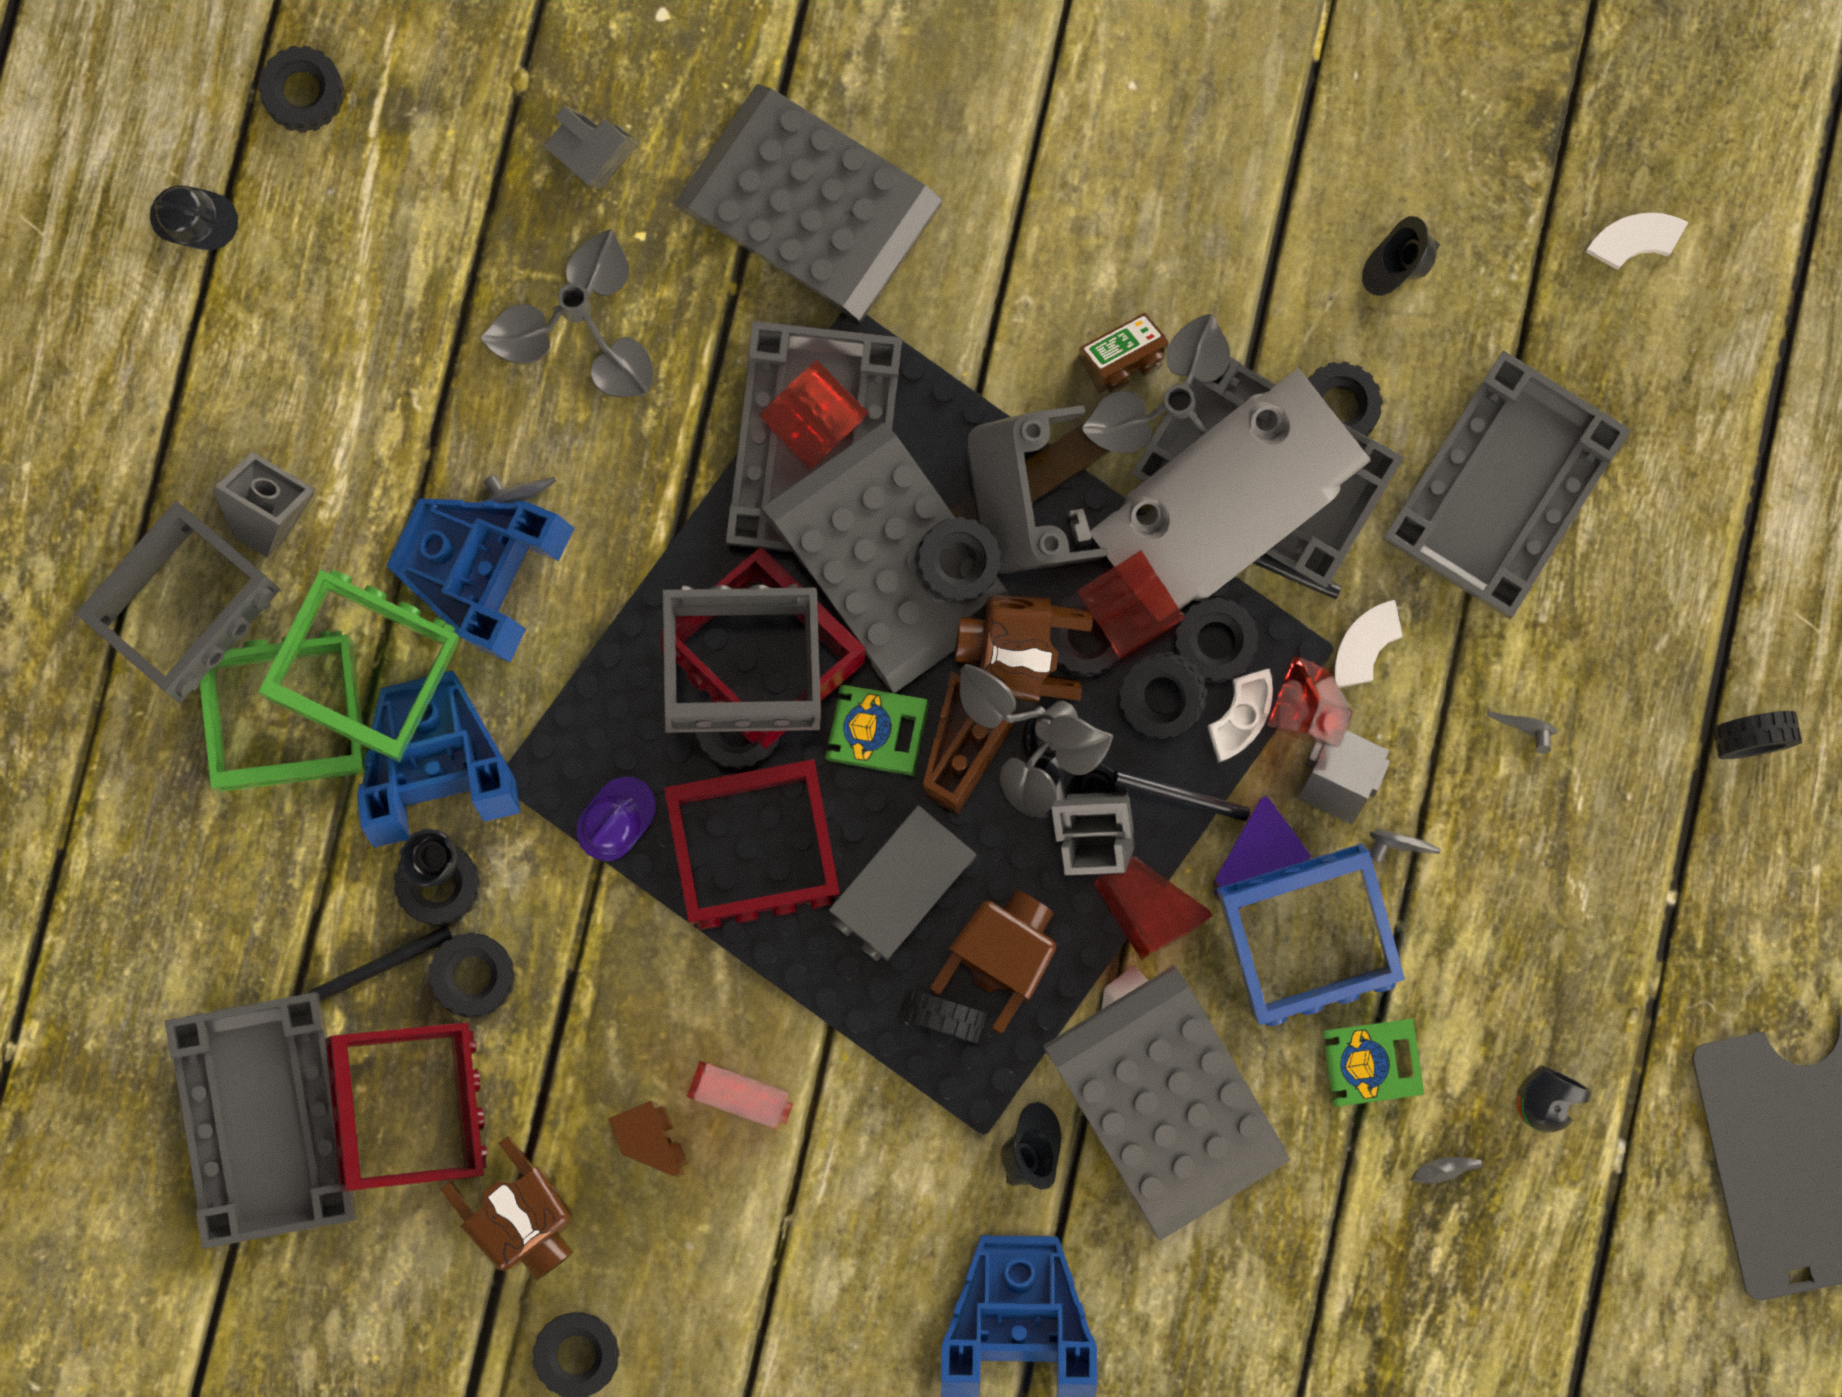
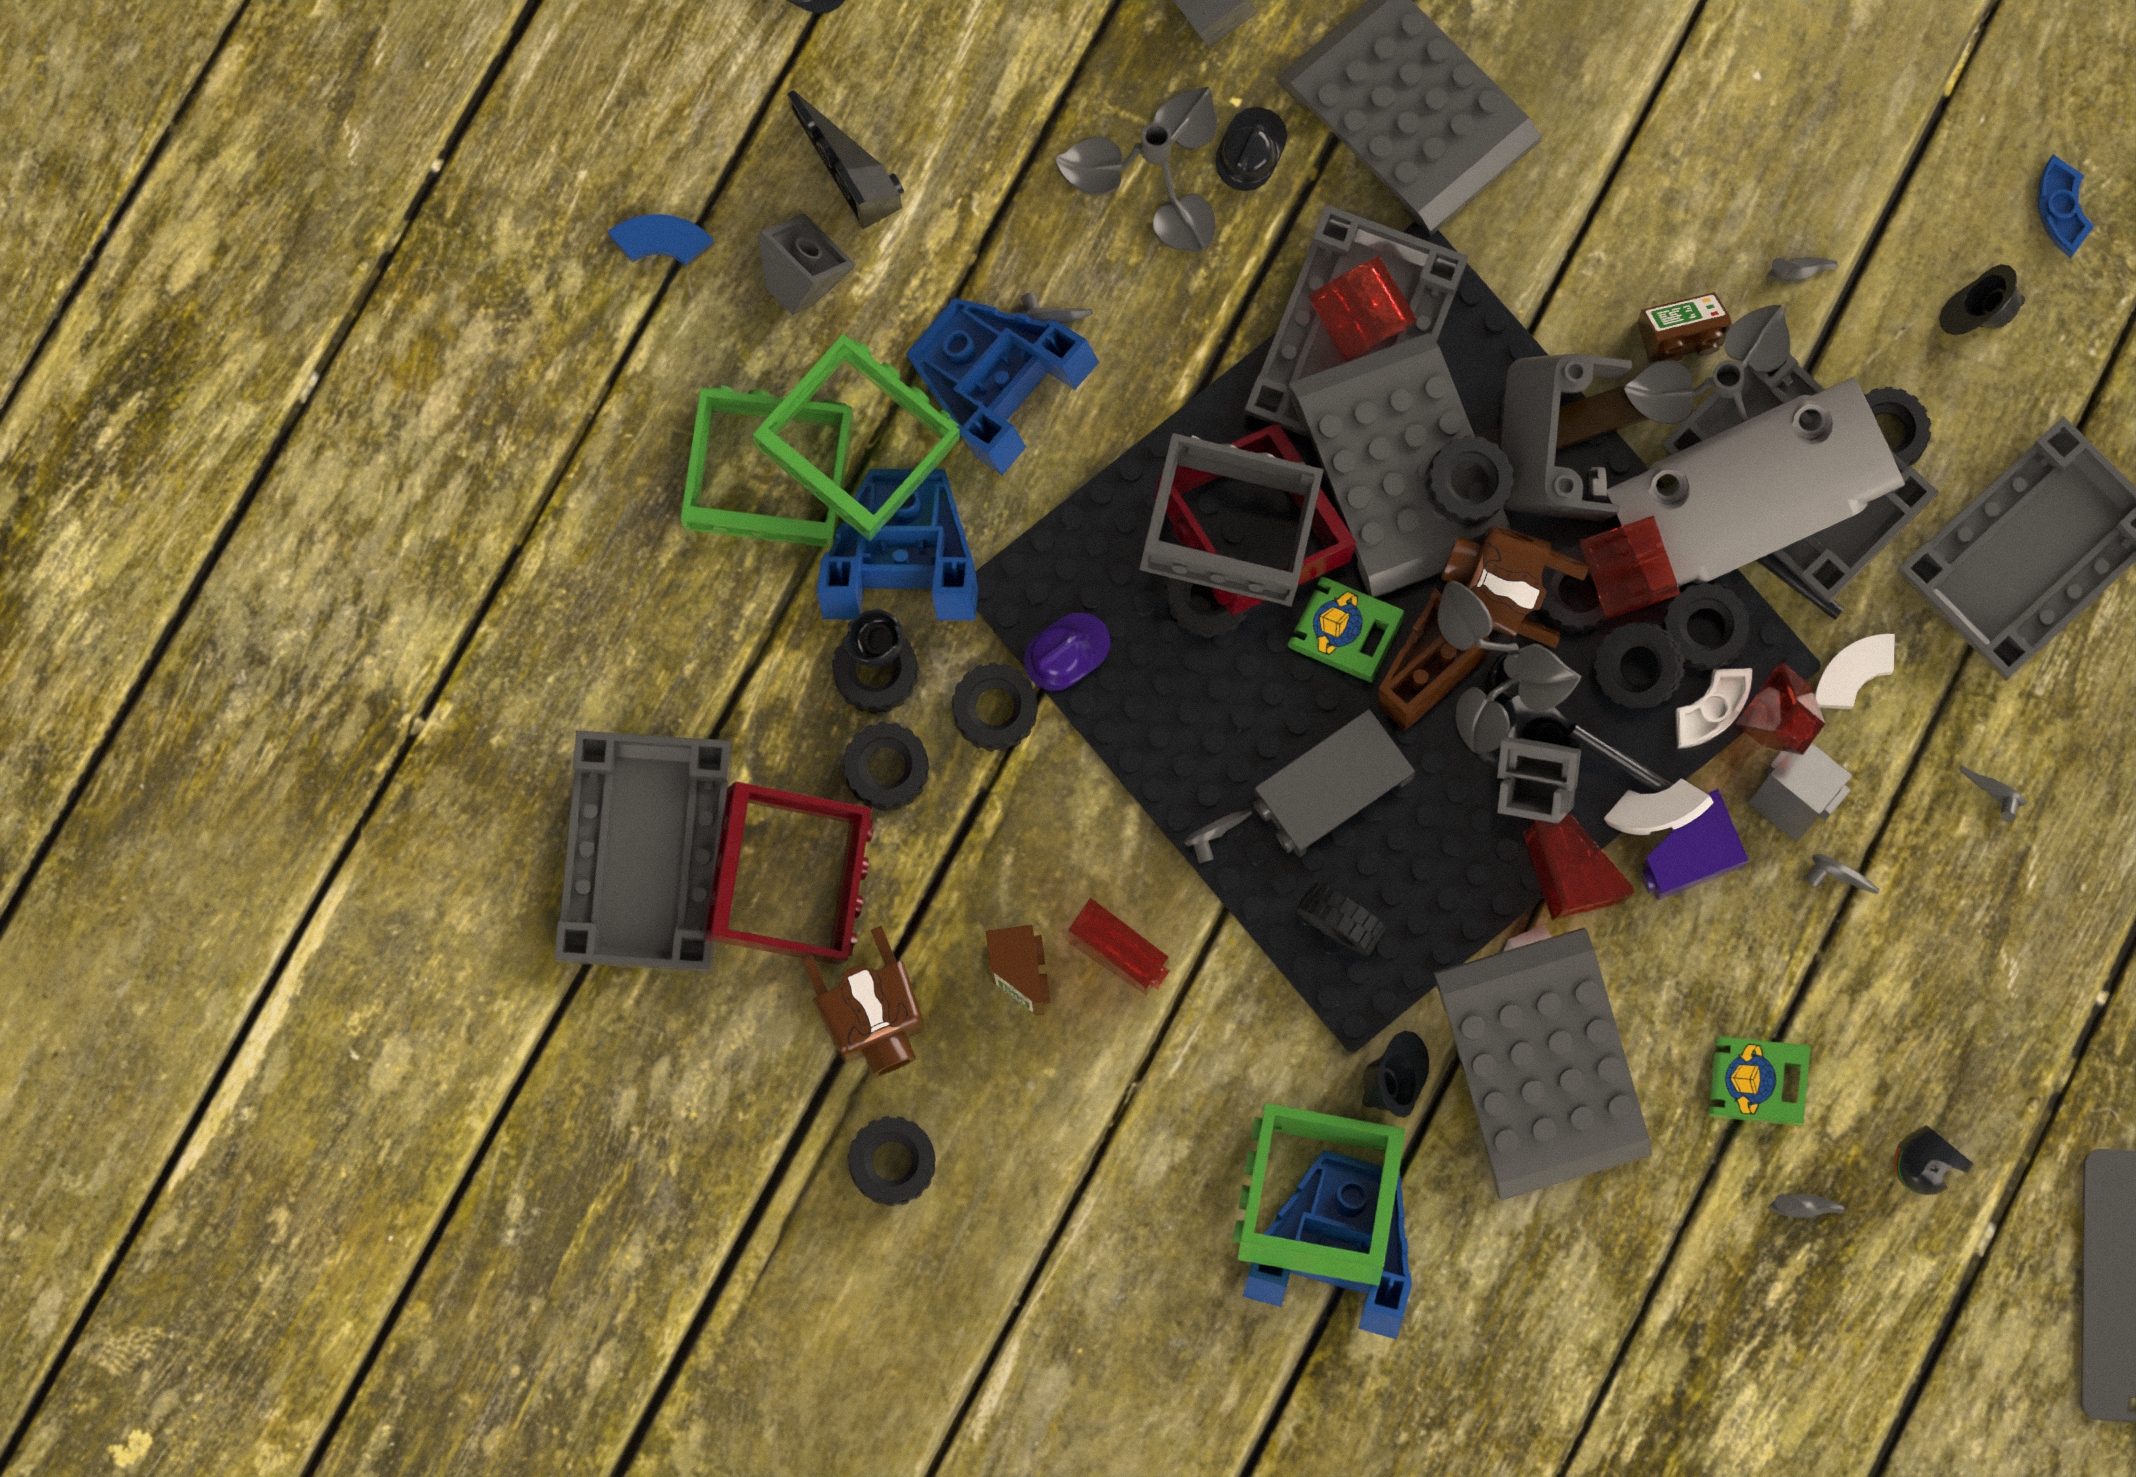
camera: 20 degrees right, 5 degrees down
dark grey window [76,501,281,703] -> none
black piece [308,925,453,1002] -> none
dark red window [664,759,840,930] -> none
reddish brown piece [930,889,1056,1035] -> none
blue window [1216,843,1405,1026] -> none
none -> blue tile [607,214,714,267]
none -> black wedge [787,90,904,229]
none -> black tyre [952,662,1038,752]
none -> dark grey bar [1184,809,1252,863]
none -> black piece [1215,107,1287,191]
none -> bright green window [1232,1103,1406,1286]
none -> white tile [1604,778,1714,835]
none -> dark grey bar [1766,257,1838,281]
none -> blue tile [2038,154,2095,258]

